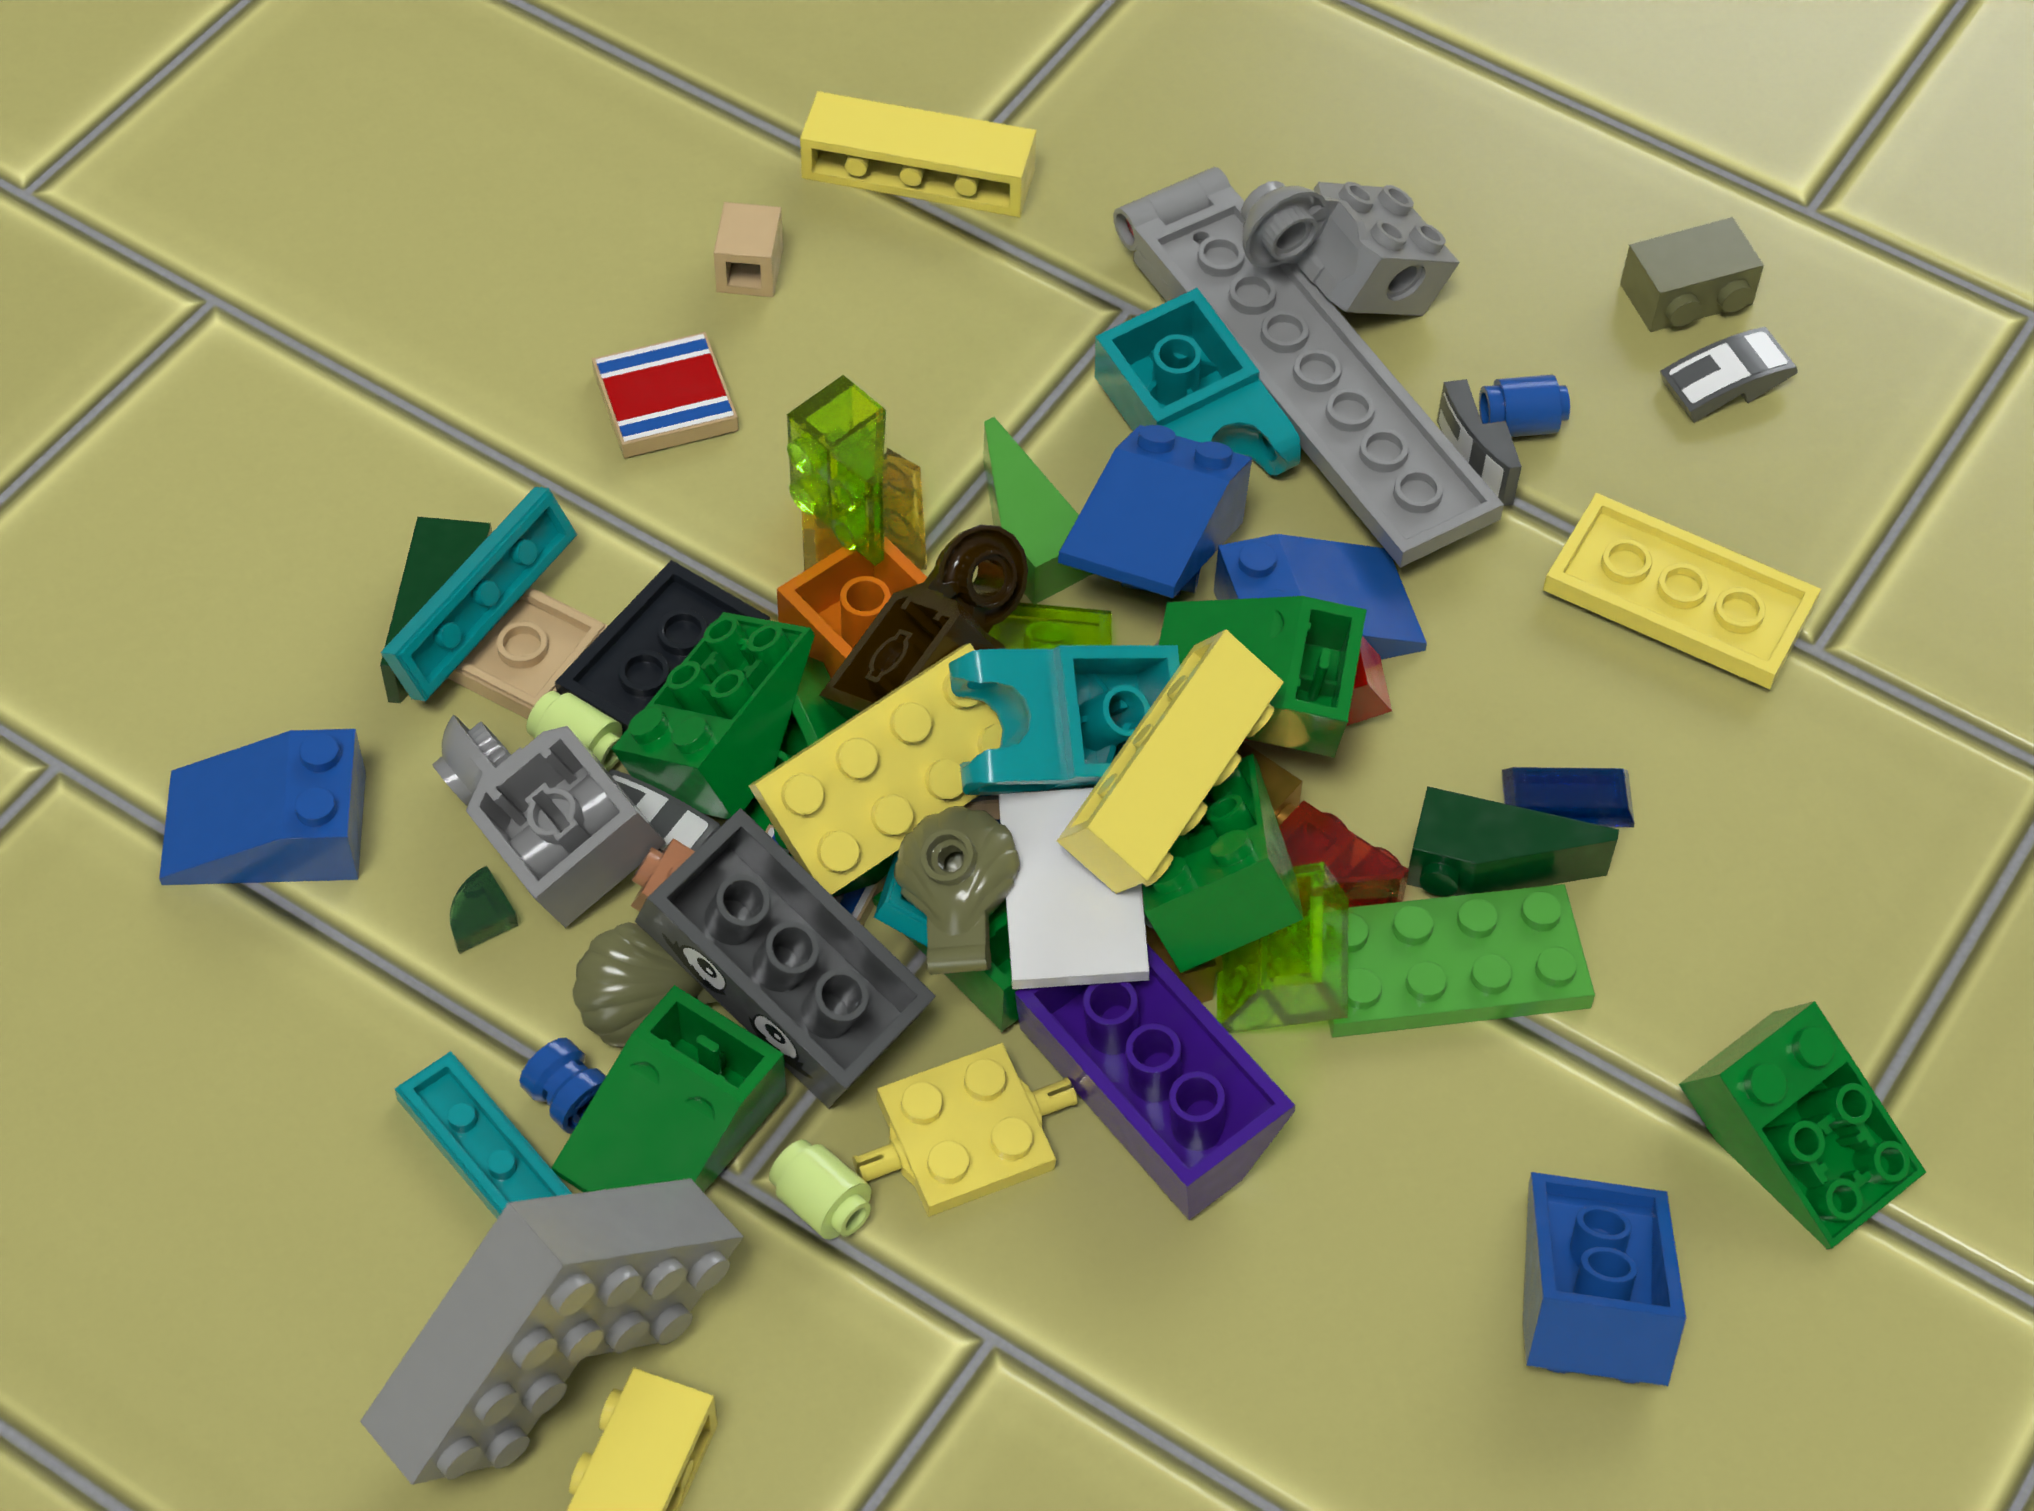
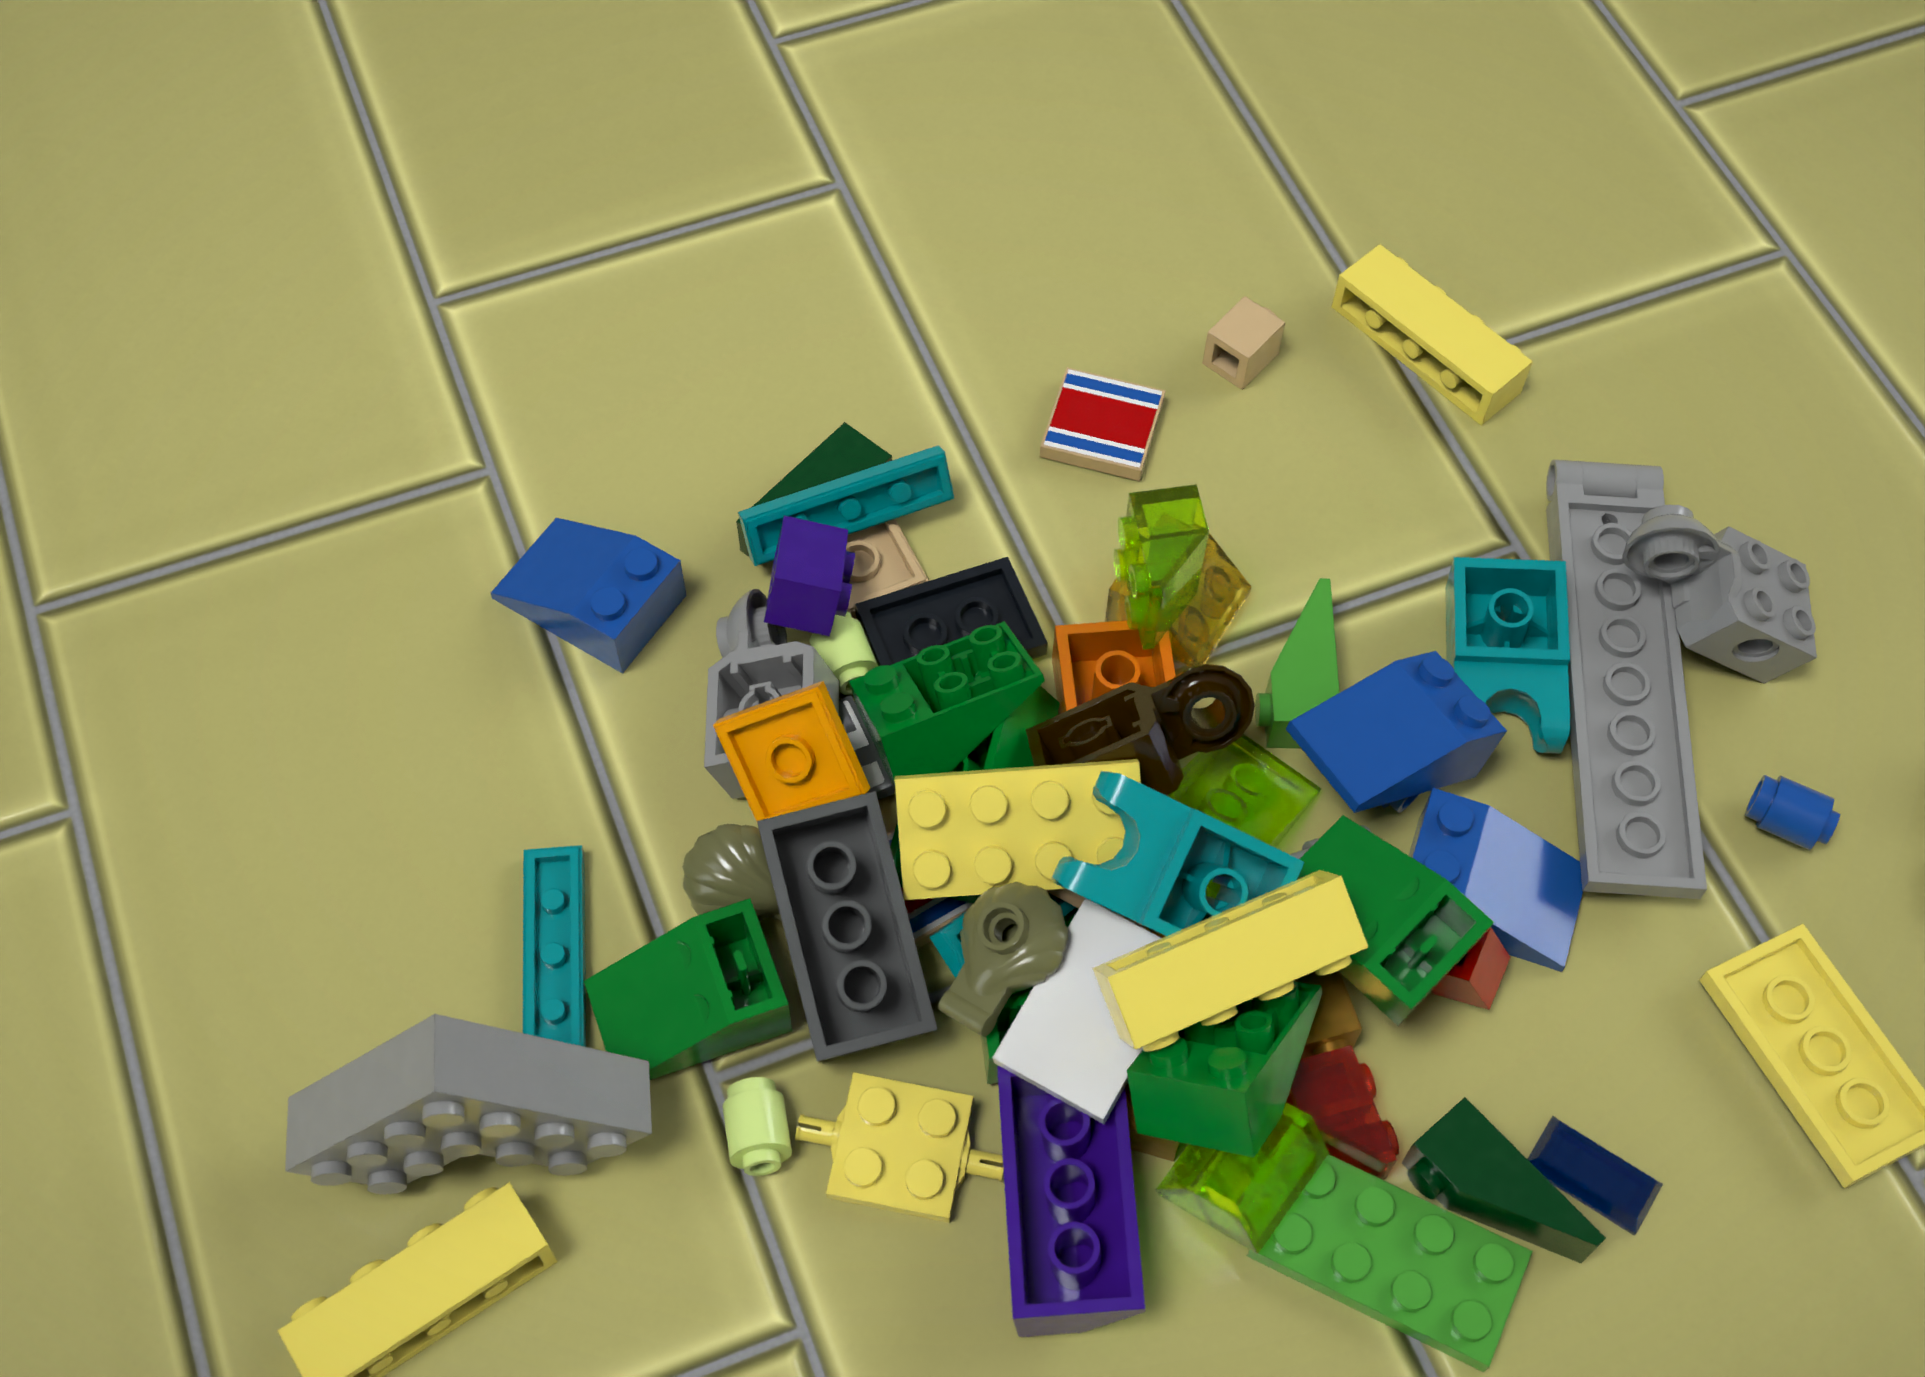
camera: 35 degrees right, 5 degrees up
clear green tile [450,865,518,954] -> none
blue wheel [519,1037,606,1134] -> none
dark grey slope [1437,379,1522,506] -> none
none -> light orange plate [713,681,871,822]
none -> dark purple brick [764,515,855,636]

